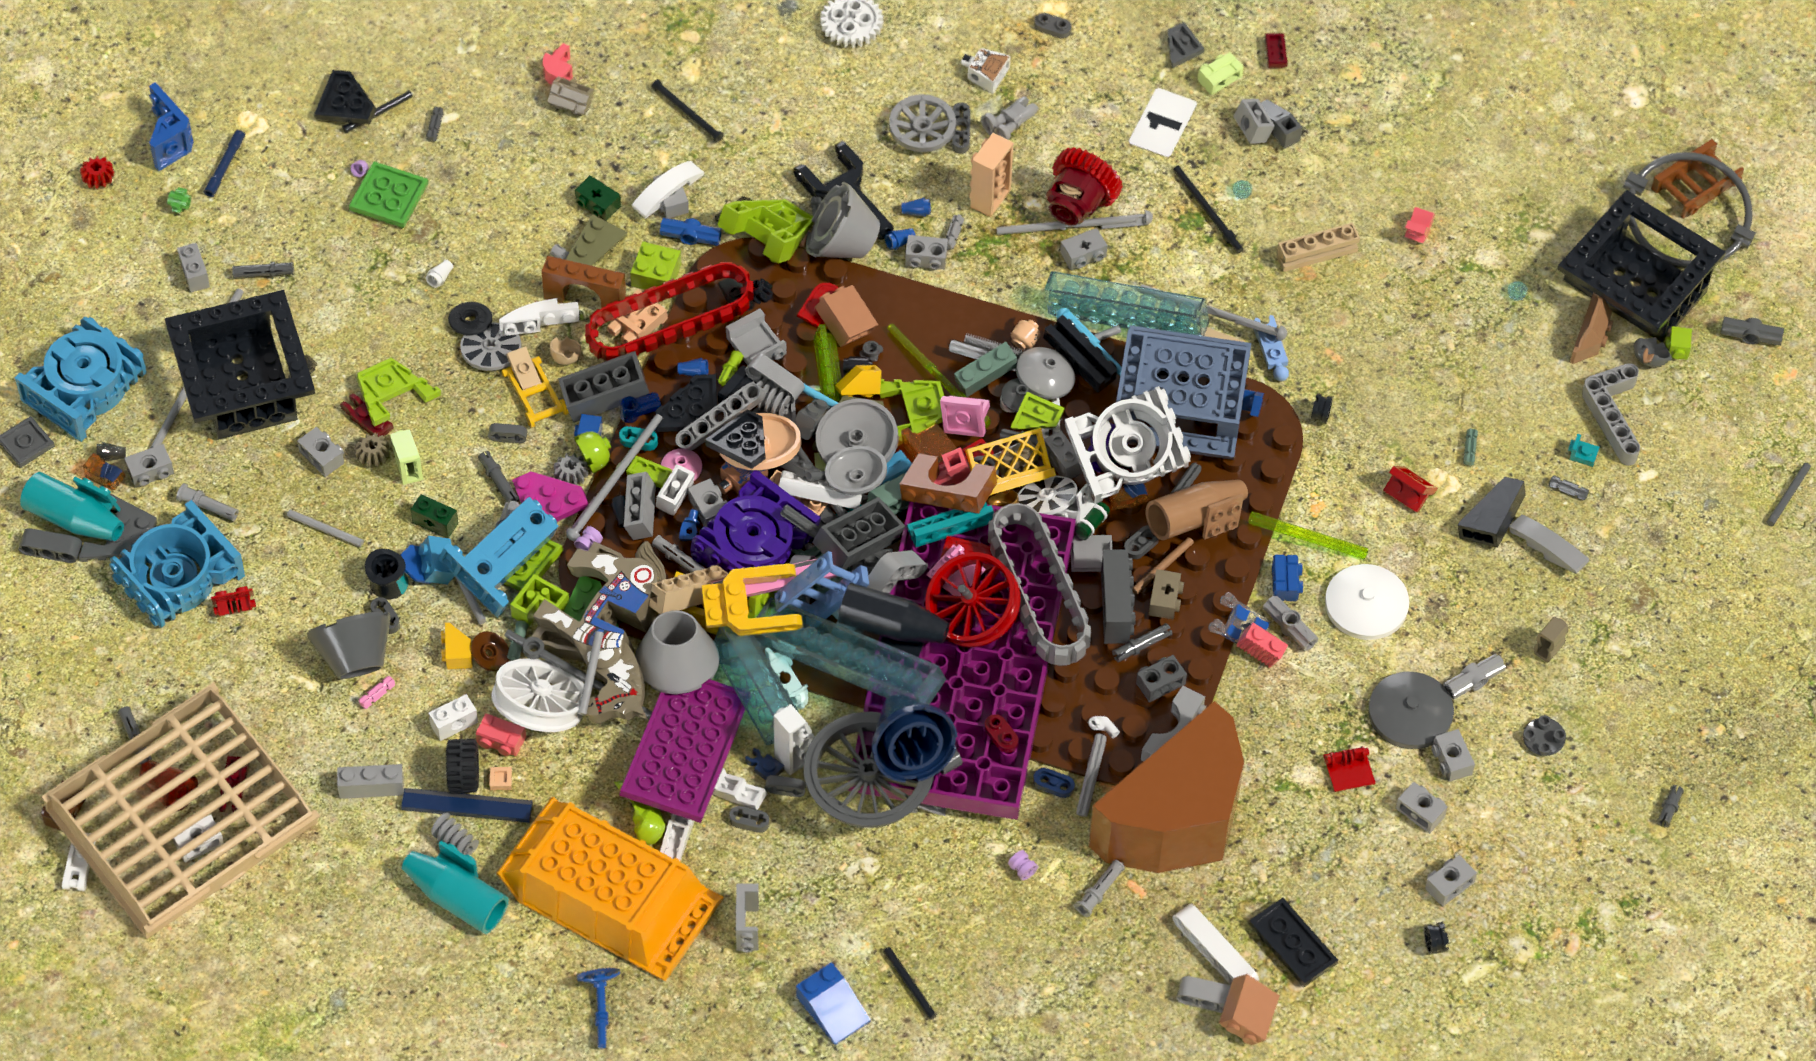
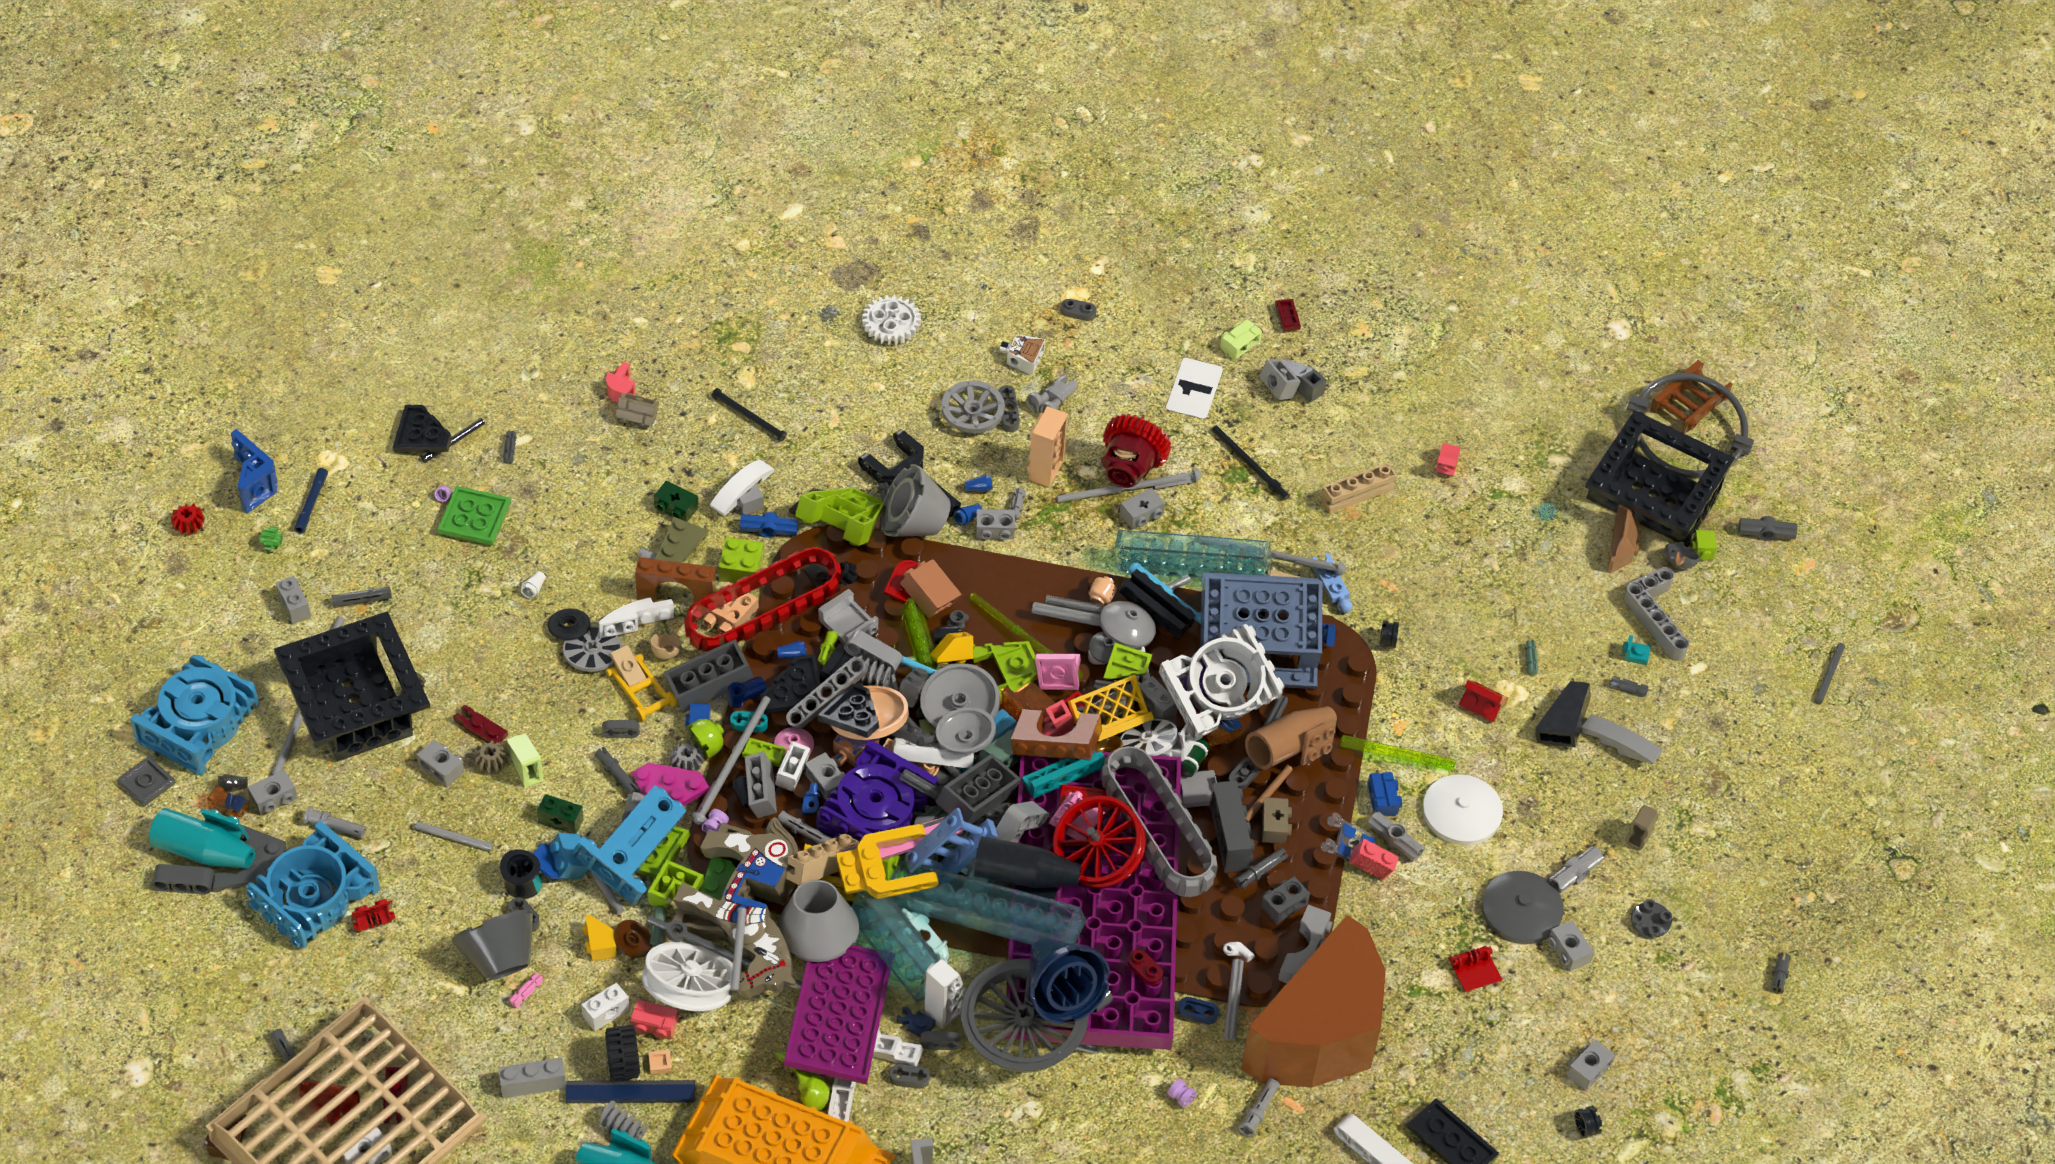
camera: 10 degrees left, 5 degrees down
lime wing [357,358,441,427] -> none
sand green brick [954,342,1018,398] -> none
dark grey wing [1167,22,1205,68] -> none
clear light blue plate [1233,180,1252,199] -> none
light grey brick [1396,782,1448,834] -> none

